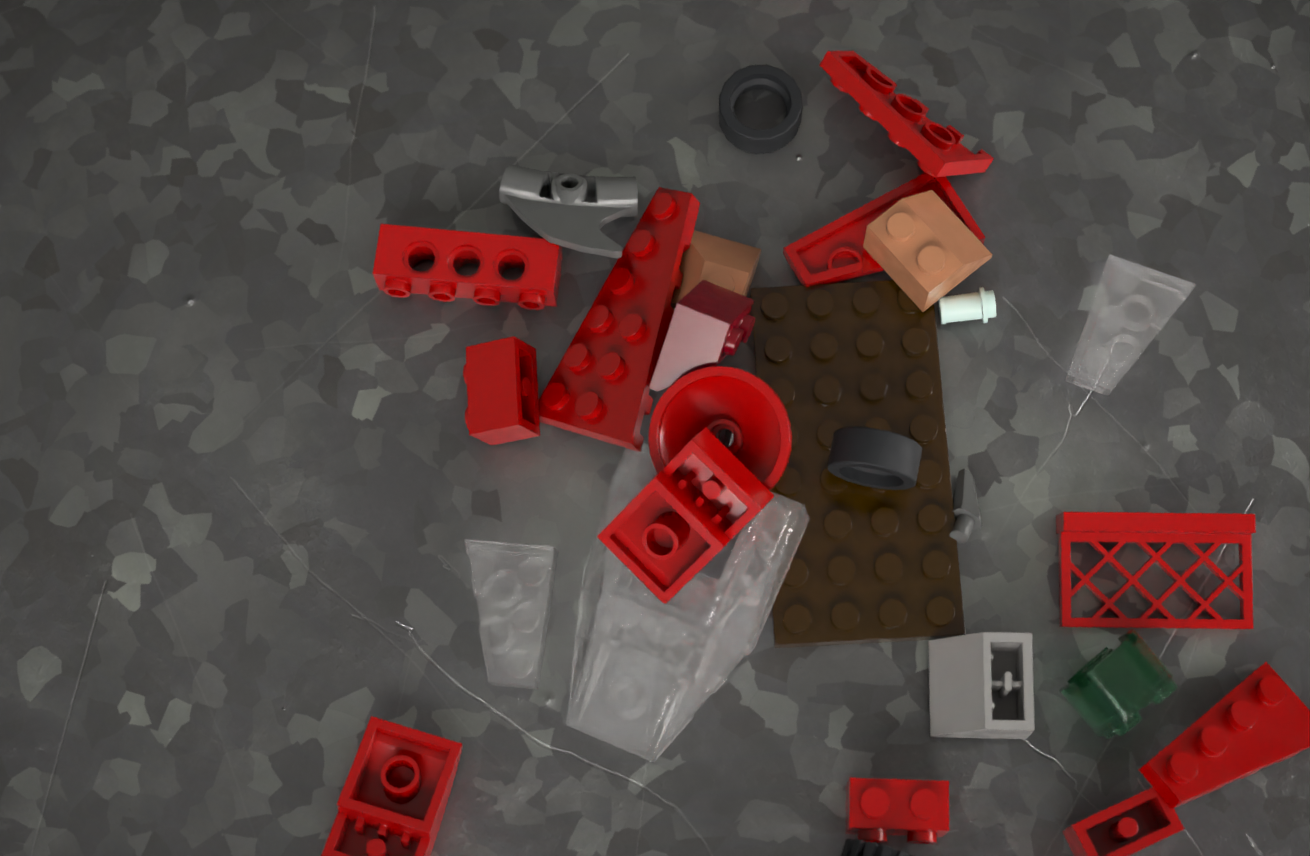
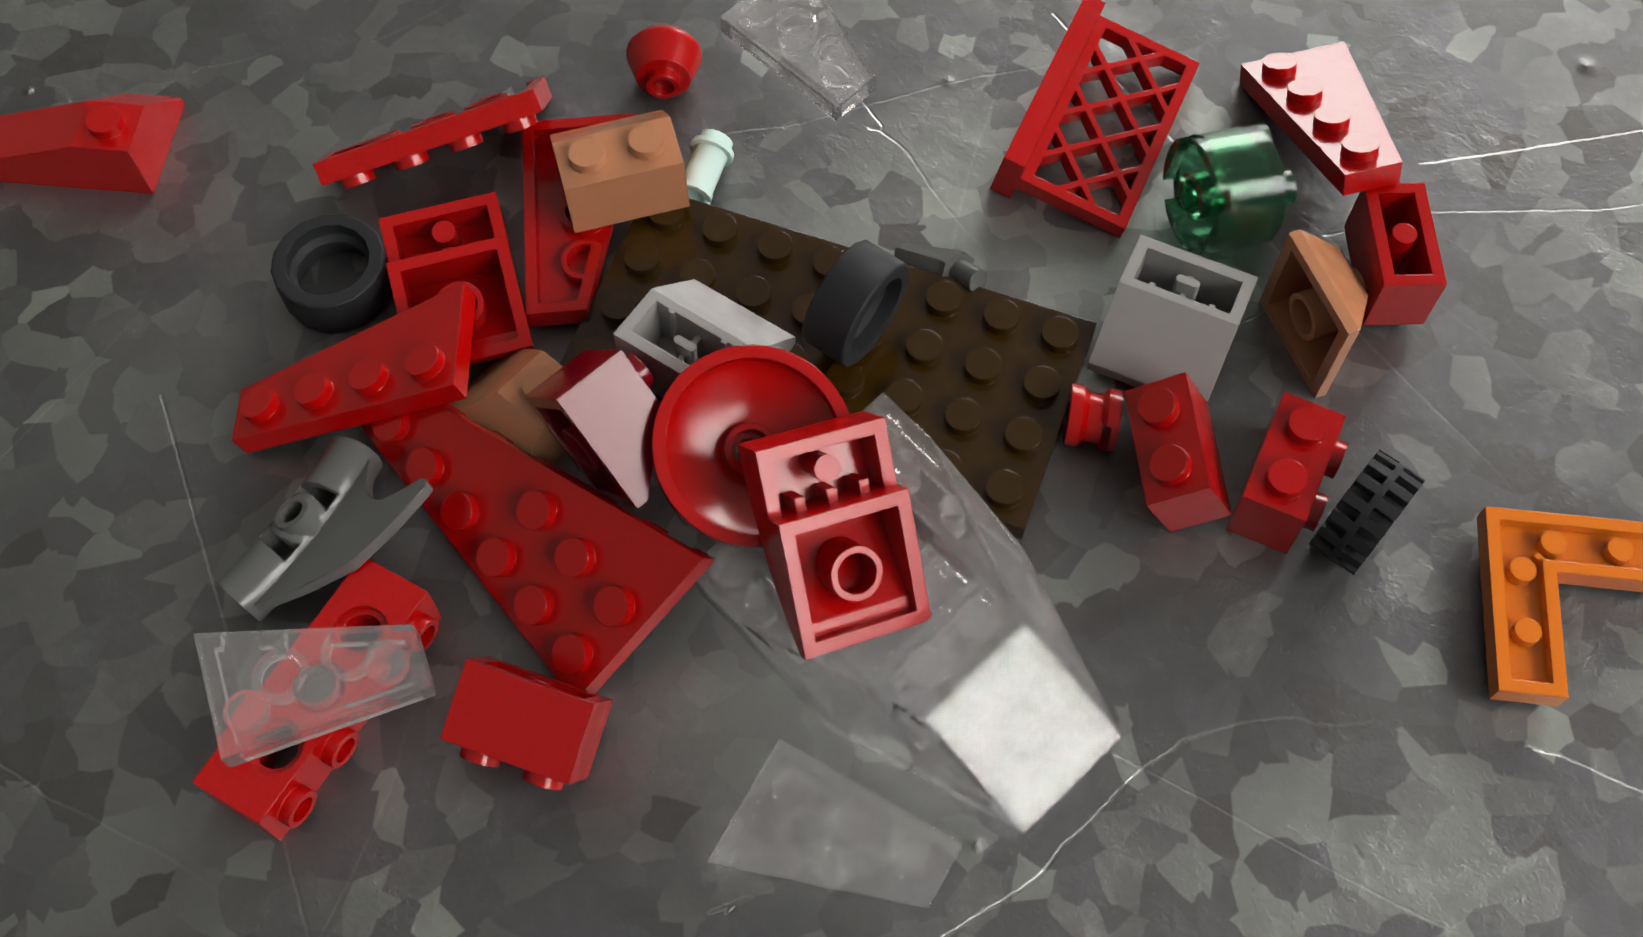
camera: 70 degrees left, 10 degrees down
none -> clear wing [193,624,437,768]
none -> red wing [231,282,476,453]
none -> red slope [378,191,534,365]
none -> light grey slope [613,279,796,398]
none -> red cone [626,24,702,99]
none -> red wheel [1063,383,1123,452]
none -> red brick [1124,372,1232,532]
none -> nougat slope [1259,229,1368,398]

